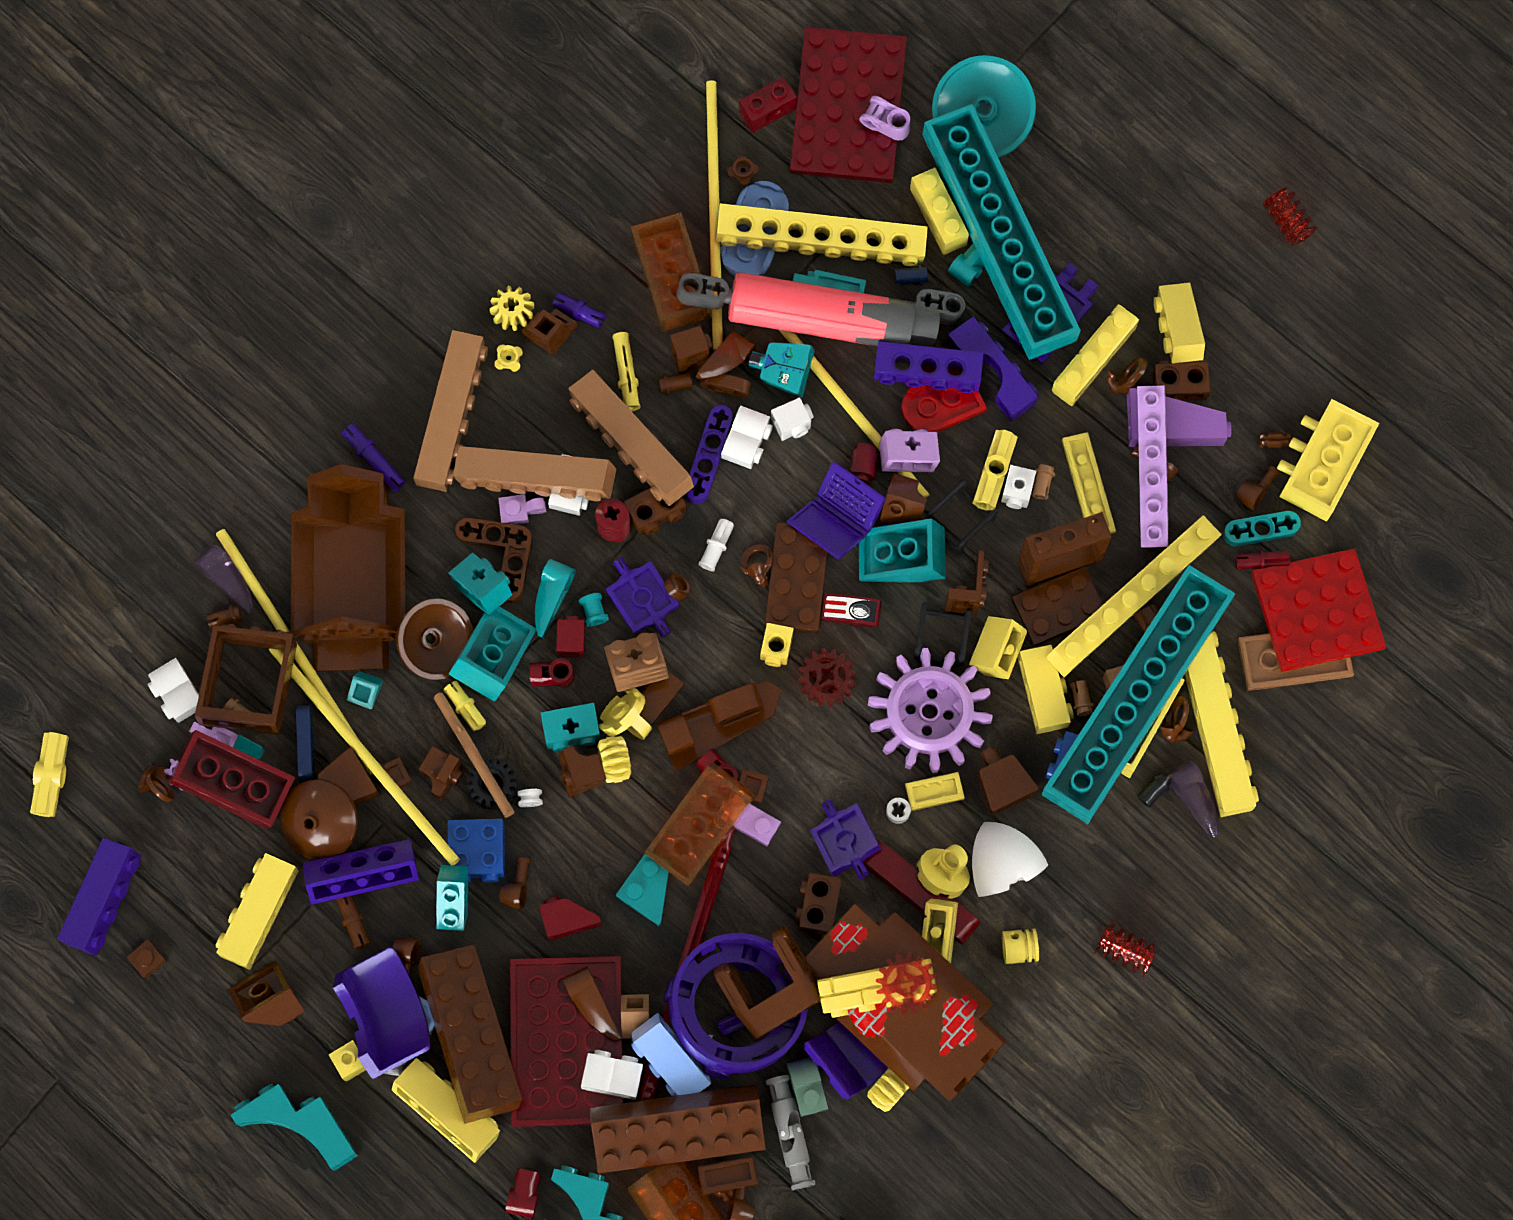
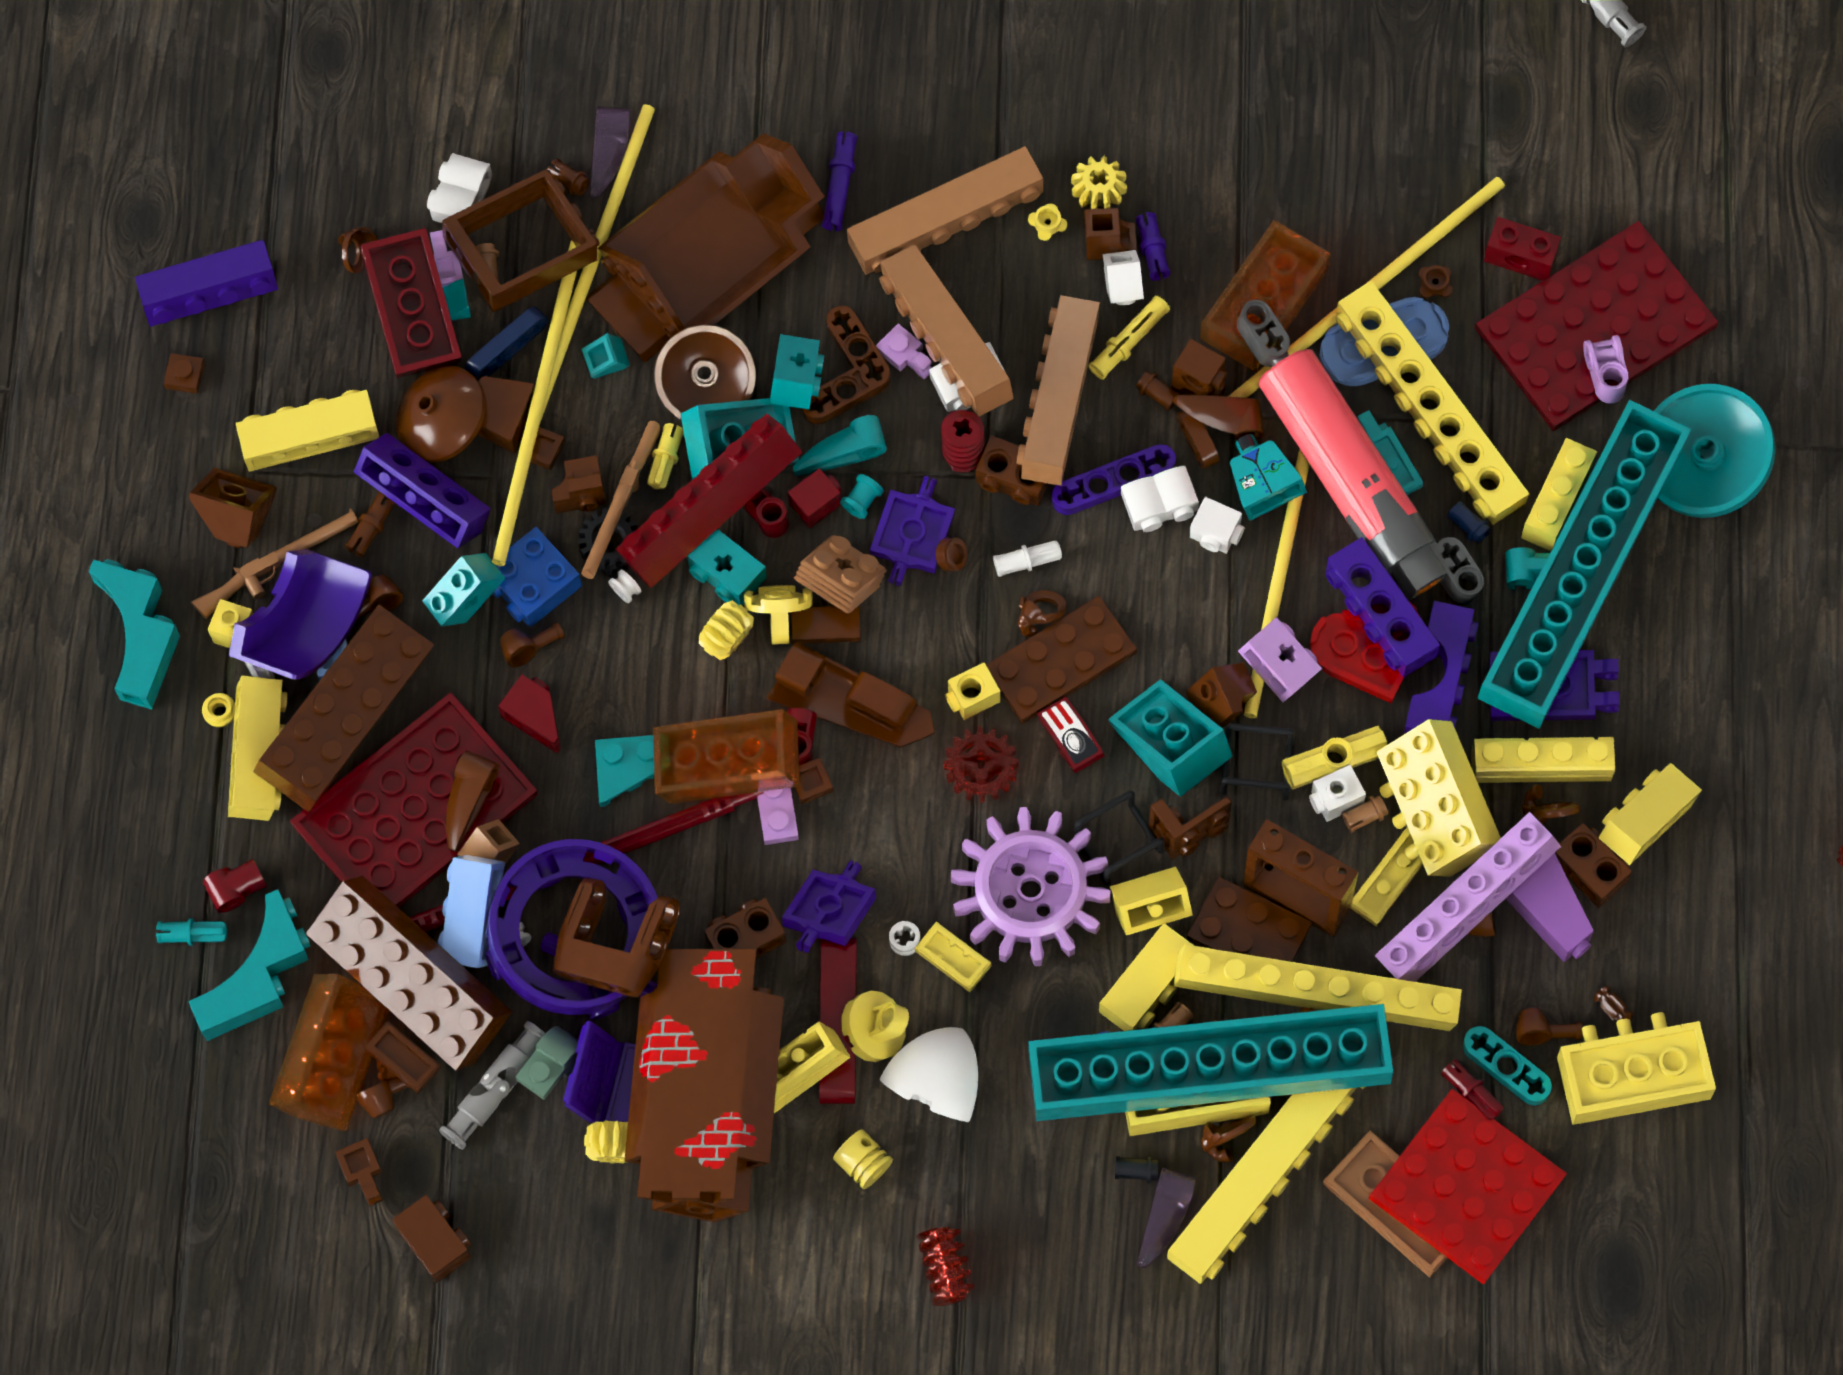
camera: 55 degrees right, 5 degrees down
light yellow piece [30,732,69,817] -> none
reddish brown brick [558,747,606,798] -> none
white brick [581,1050,643,1100] -> none
dark purple piece [787,461,886,559] -> none
light yellow brick [817,959,937,1018] -> none
dark red brick [849,443,878,484] -> none
clear red gear [876,953,938,1015] -> none
reddish brown torso [977,746,1039,817] -> none
none -> medium nougat piece [190,508,359,619]
none -> light yellow plate [202,693,235,727]
none -> dark red brick [616,414,803,588]
none -> white brick [1103,250,1144,305]
none -> light yellow piece [1377,719,1501,877]

